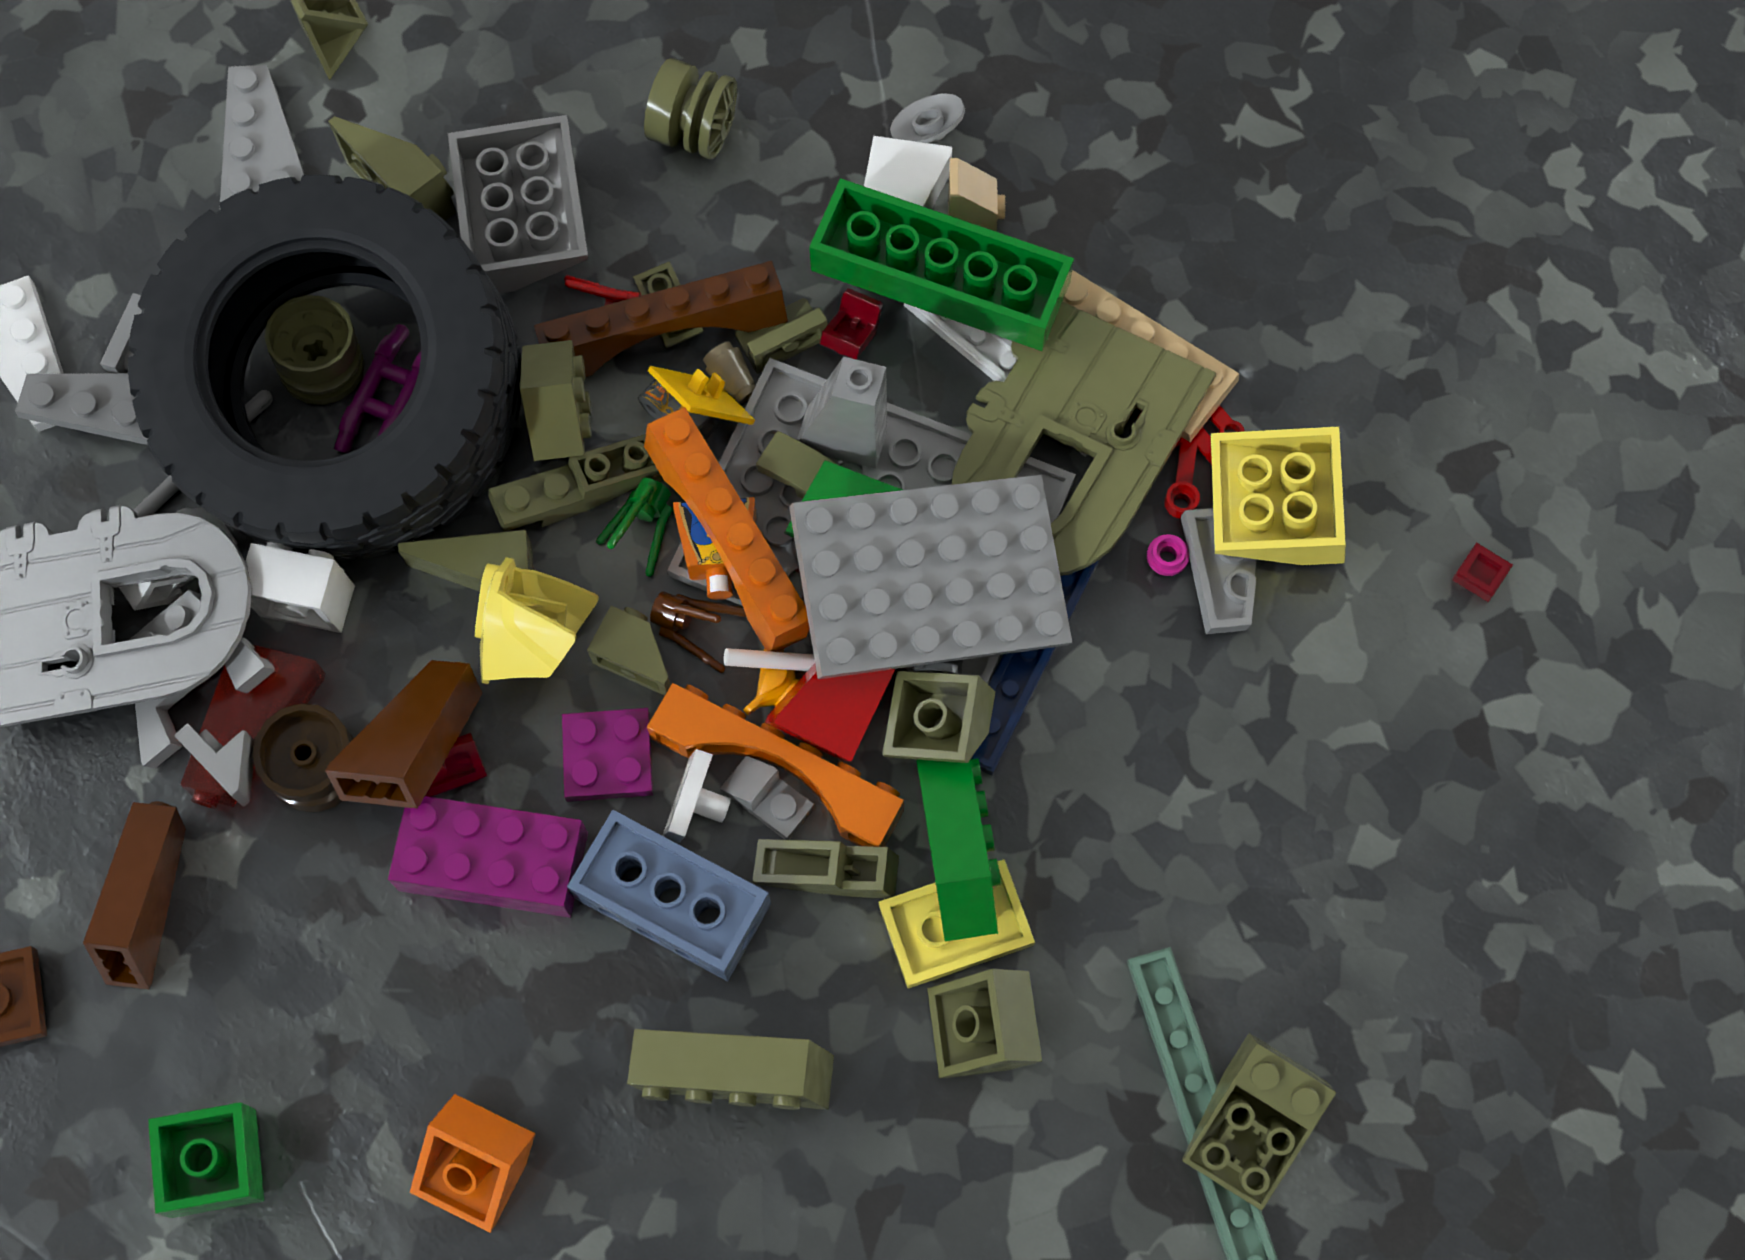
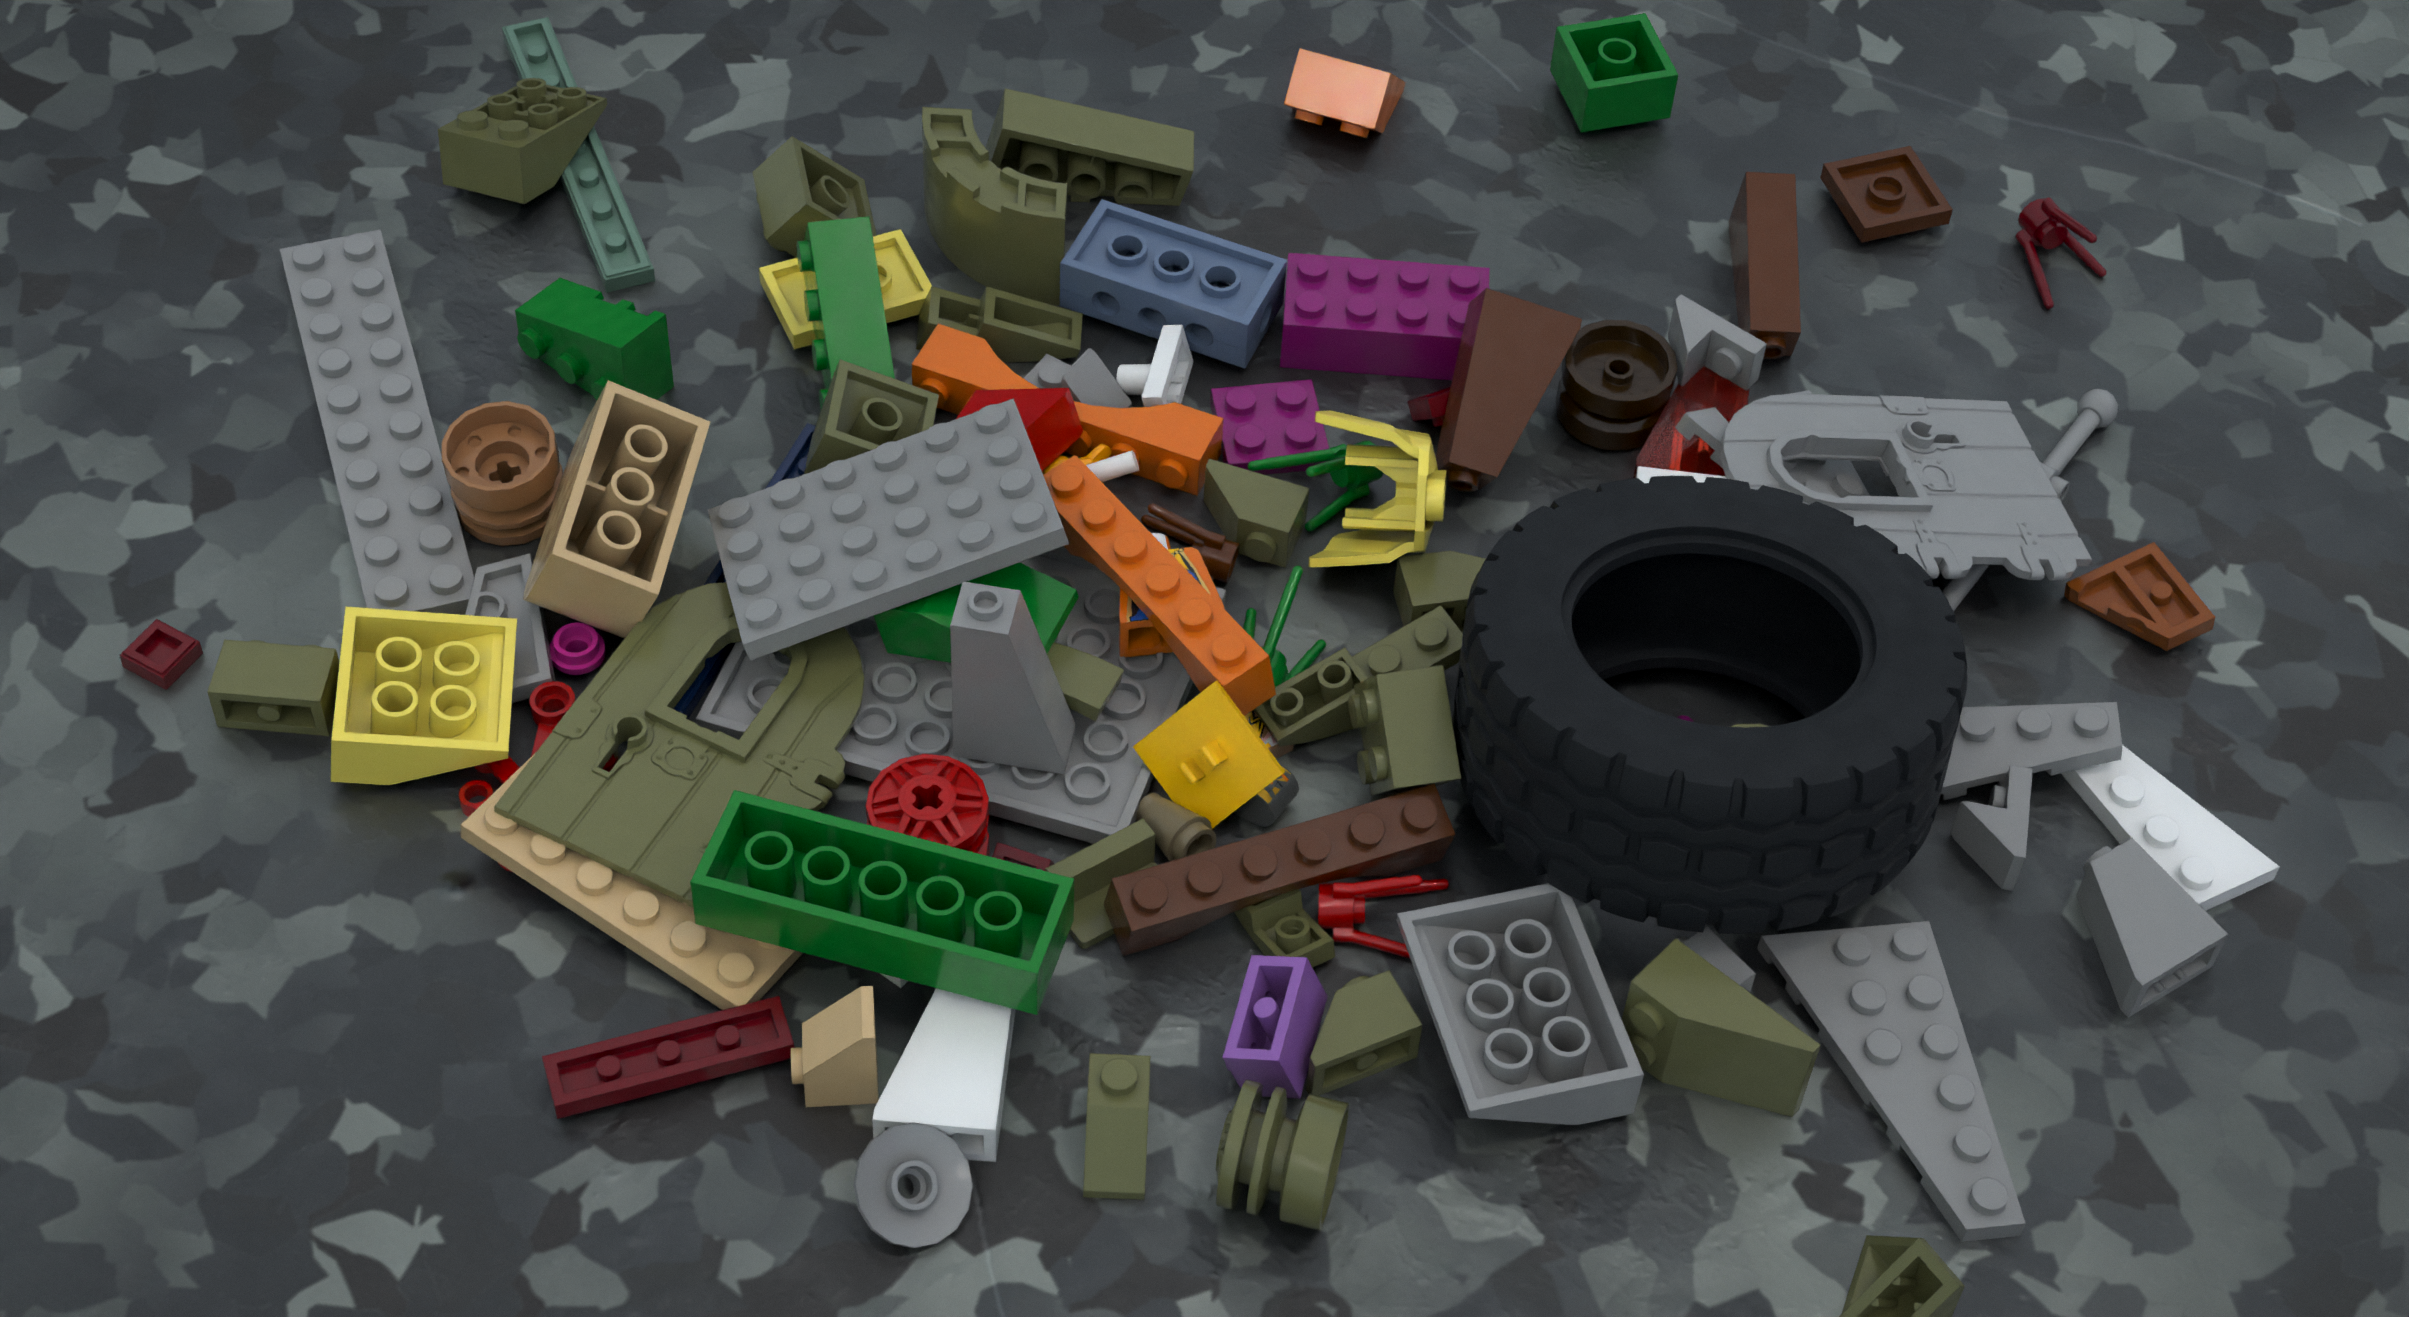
camera: 170 degrees right, 20 degrees down
none -> olive brick [207,639,339,736]
none -> light grey plate [280,229,474,615]
none -> medium nougat wheel [441,401,563,546]
none -> green wedge [515,278,674,401]
none -> tan brick [523,380,710,639]
none -> dark red plate [542,996,795,1119]
none -> red wheel [866,754,989,856]
none -> olive panel [922,107,1067,306]
none -> olive slope [1083,1053,1151,1200]
none -> medium lavender brick [1222,955,1328,1099]
none -> green plant [1247,441,1384,531]
none -> olive slope [1306,970,1422,1096]
none -> light grey slope [2076,838,2228,1018]

